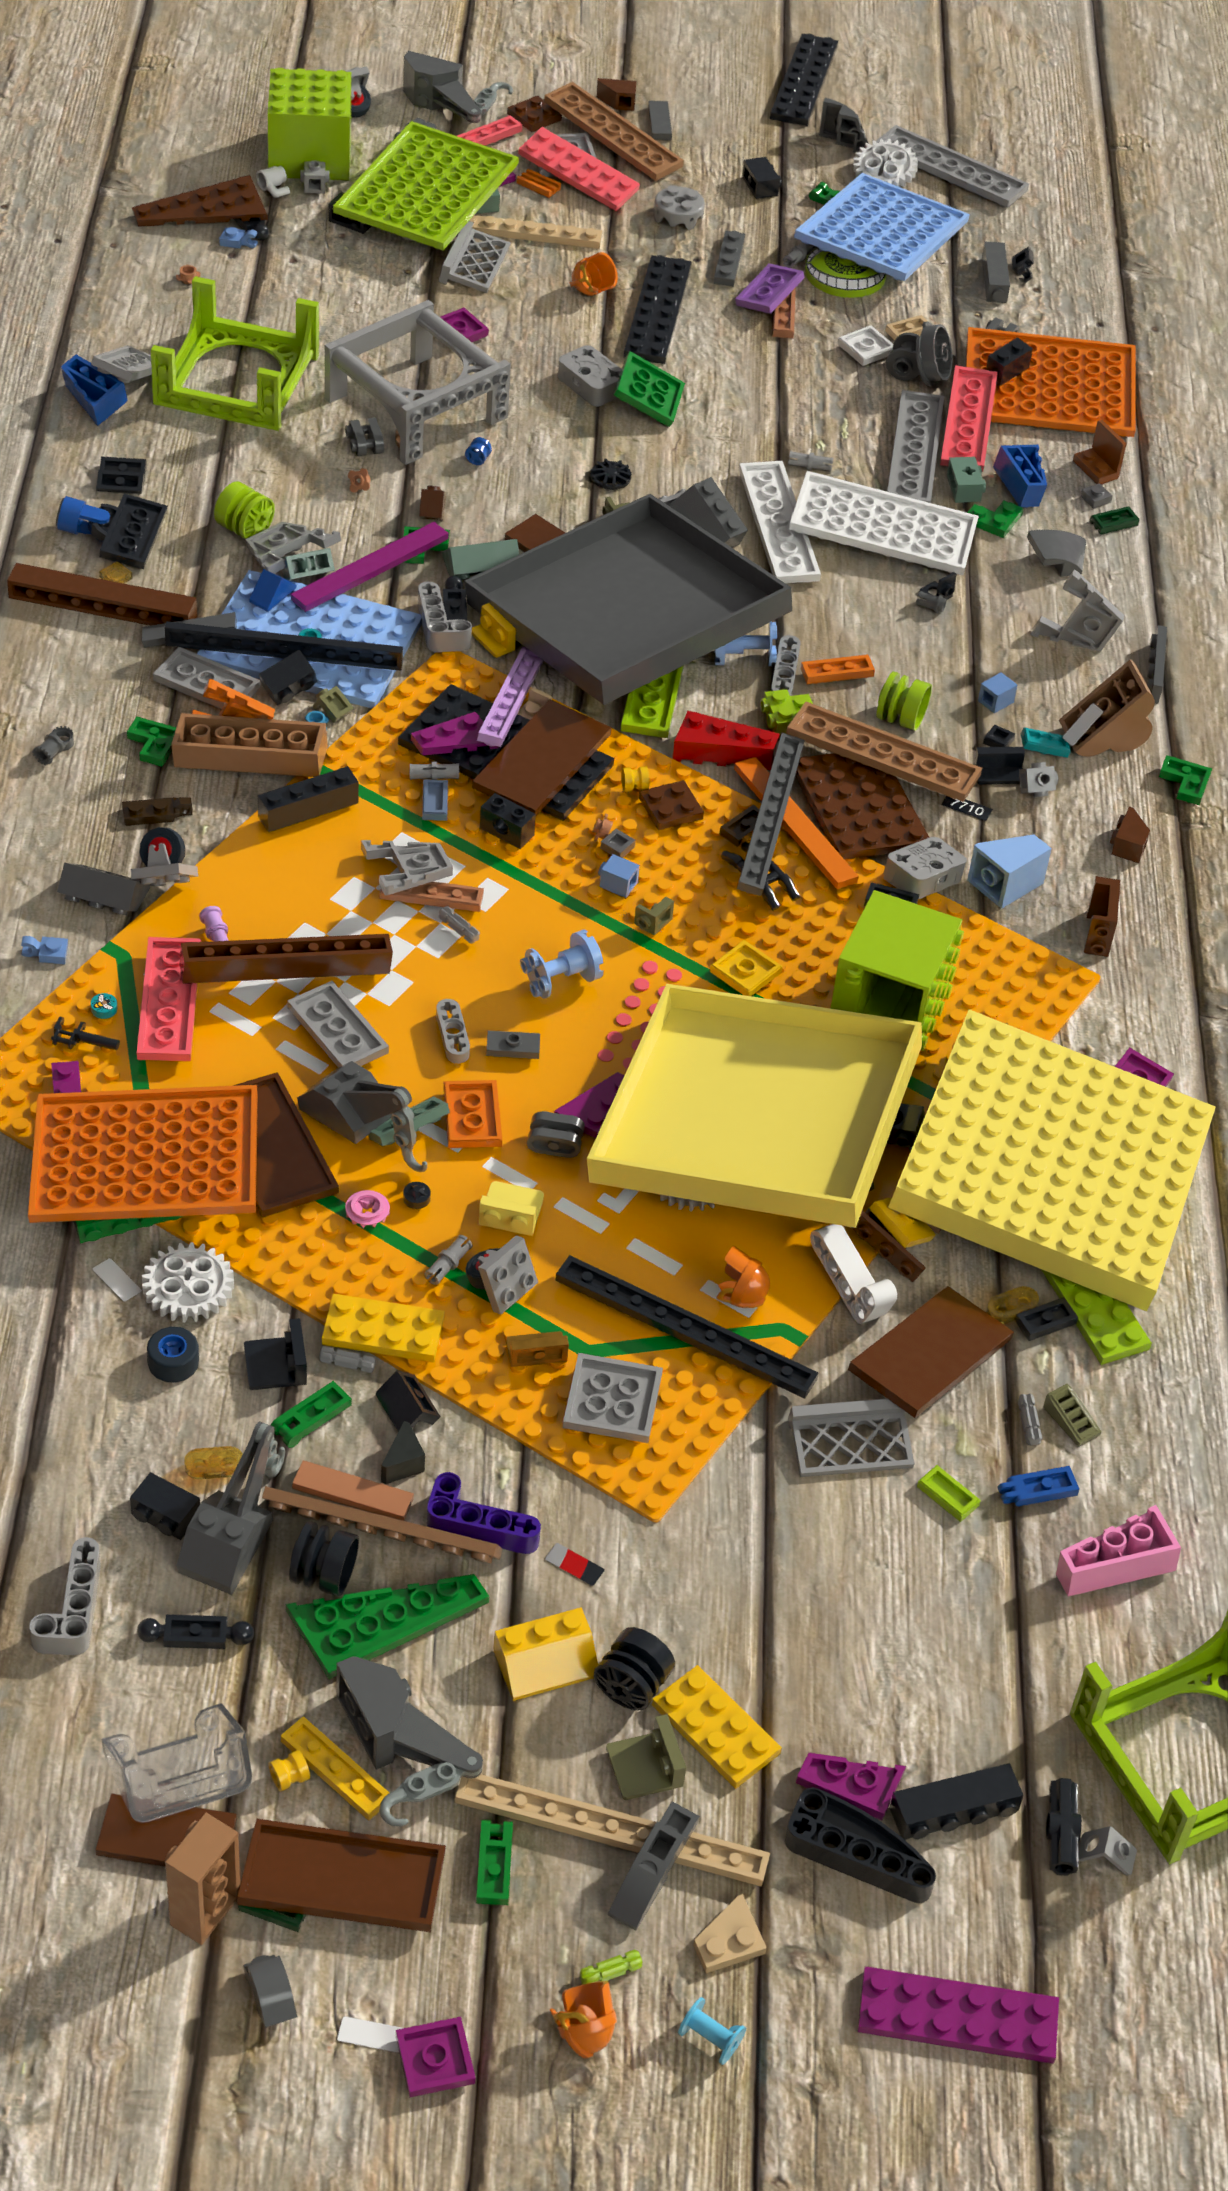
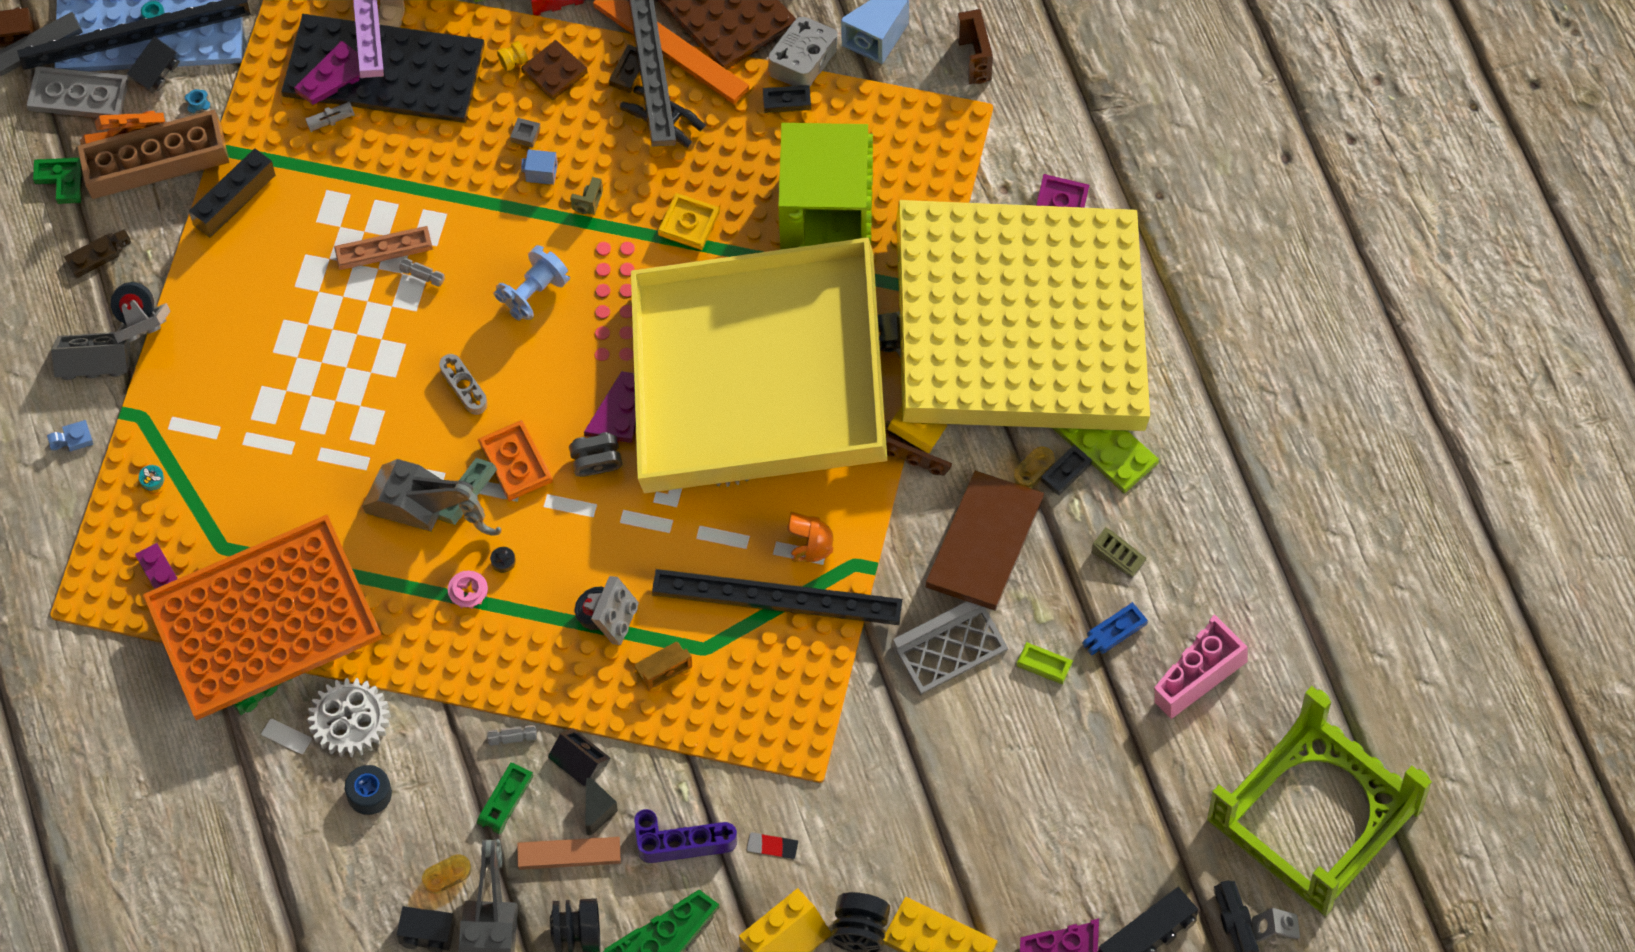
camera: 15 degrees left, 15 degrees up
black piece [51,1017,120,1050] -> none
coral plate [137,937,201,1061] -> none
reddish brown brick [179,934,393,984] -> none
lavender pin [199,906,229,941] -> none
reddish brown tile [233,1072,339,1218] -> none
black bracket [244,1318,307,1390] -> none
medium nougat plate [262,1486,503,1564] -> none
light grey plate [287,981,389,1068] -> none
olive bracket [312,686,354,723] -> none
yellow plate [322,1293,445,1362] -> none
light grey wing [361,840,453,895] -> none
sand blue tile [422,780,448,821] -> none
light grey pin [424,1235,472,1285] -> none
reddish brown tile [472,699,612,816] -> none
light yellow bracket [479,1181,544,1236] -> none
black brick [480,793,536,849] -> none
dark grey plate [486,1031,540,1059] -> none
light grey plate [563,1353,663,1443] -> none
nougat plate [592,814,613,841] -> none
white beam [810,1224,897,1324] -> none
light grey axle [1018,1394,1042,1446] -> none

